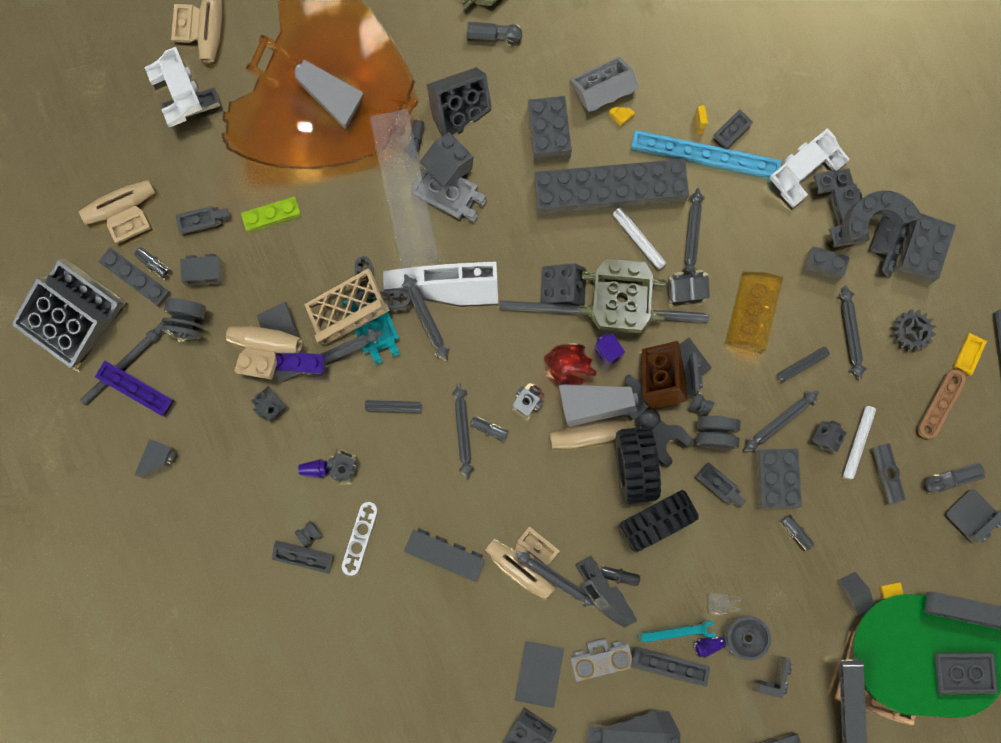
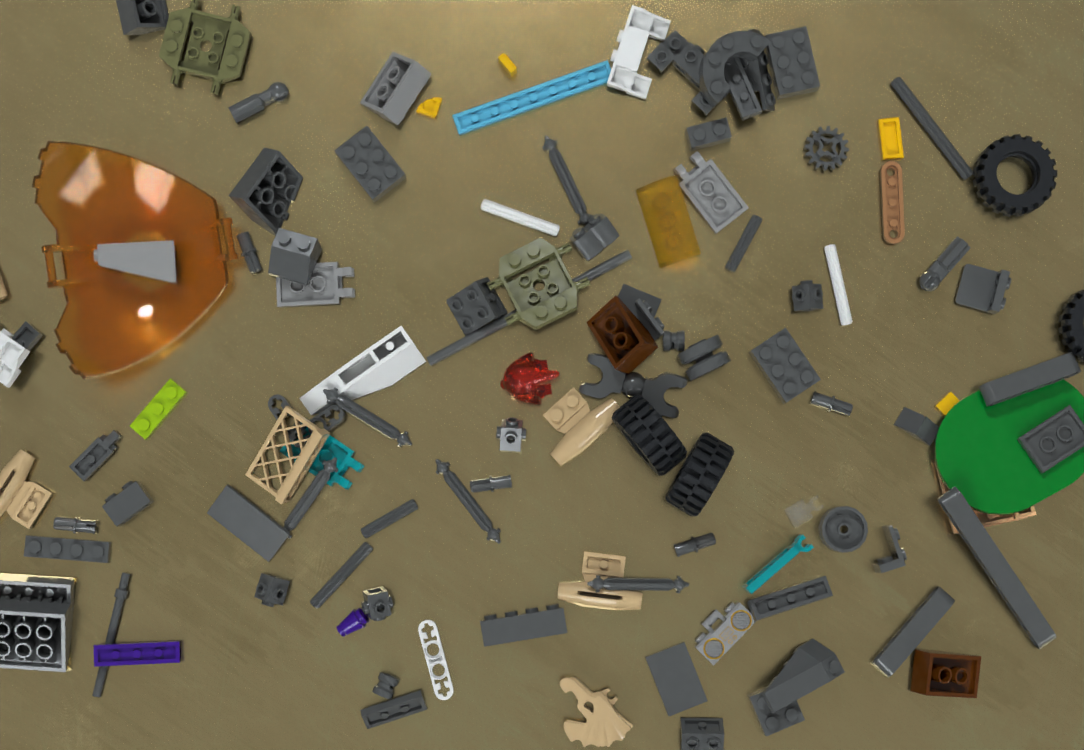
camera: 35 degrees left, 5 degrees up
dark grey slope [135,439,175,478] -> none
dark grey wheel [160,298,206,340] -> none
tan plate [226,326,302,380] -> none
dark purple plate [275,353,326,374] -> none
clear brick [370,109,440,269] -> none
dark grey brick [534,159,689,214] -> none
light grey slope [559,385,639,427] -> none
dark grey slope [576,556,637,627] -> none
dark purple brick [594,333,625,369] -> none
dark purple cone [694,637,725,658] -> none
dark grey hinge [696,462,746,508] -> none
dark grey plate [713,109,753,149] -> none
dark grey wheel [744,390,819,452] -> none
dark grey wheel [839,285,867,379] -> none
dark grey piece [873,443,906,504] -> none
none -> dark grey axle [310,542,373,609]
none -> tan animal [560,676,633,747]
none -> light grey tile [673,151,749,234]
none -> dark grey plate [711,45,762,121]

